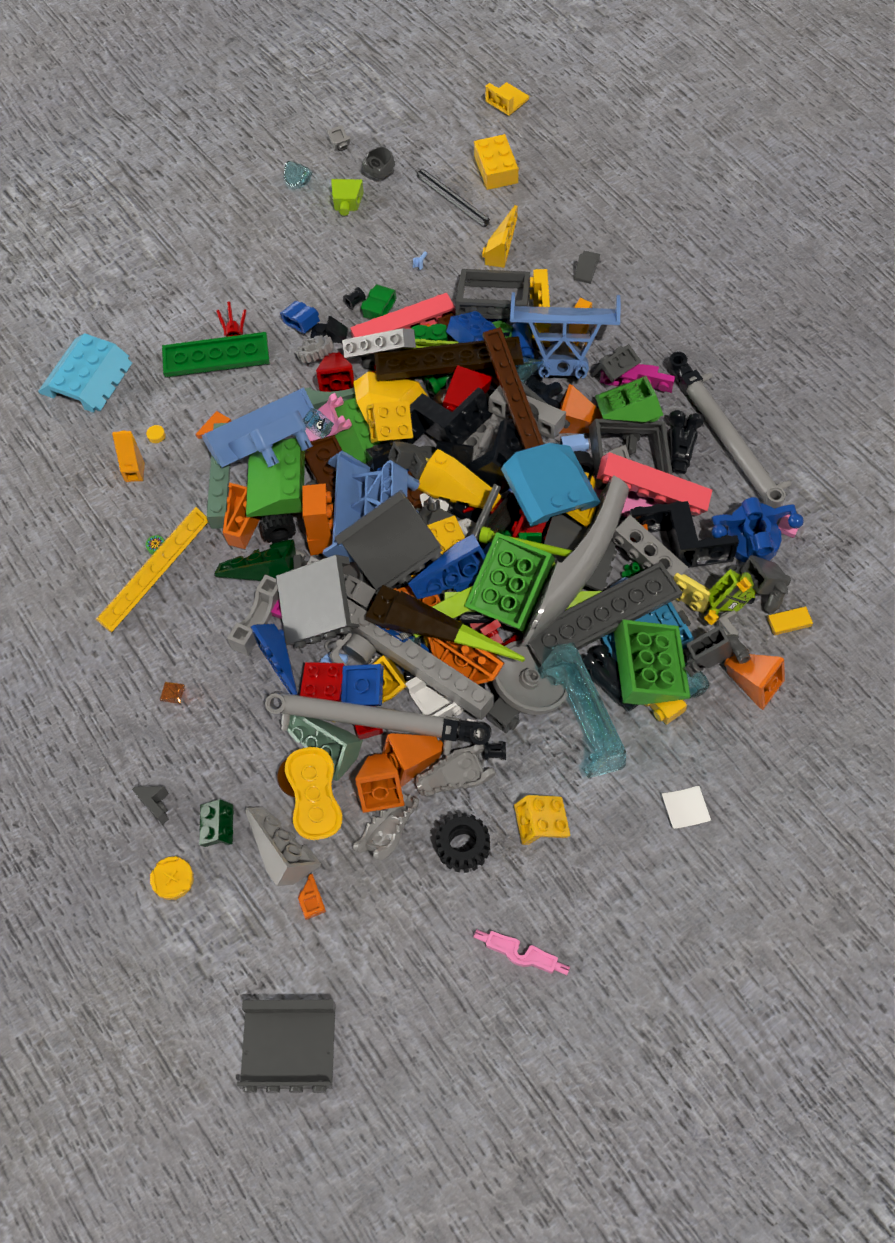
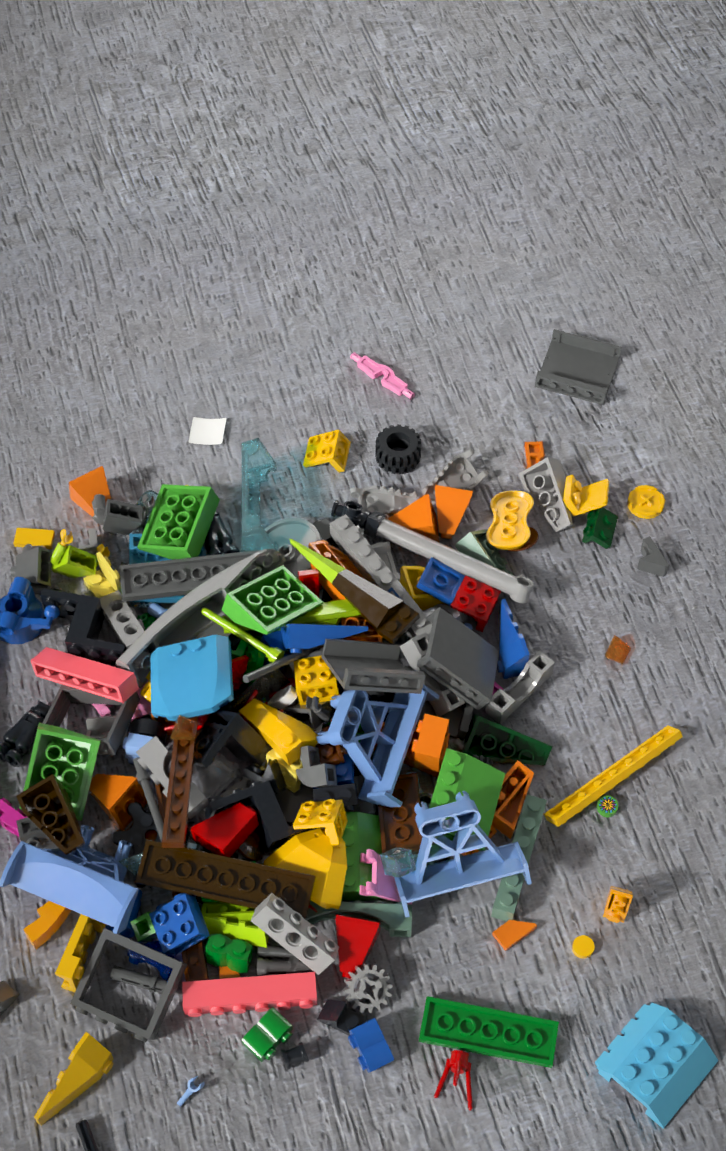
camera: 165 degrees left, 5 degrees down
none -> dark brown wedge [16,774,85,855]
none -> clear orange slope [171,715,198,740]
none -> yellow bracket [563,474,609,516]

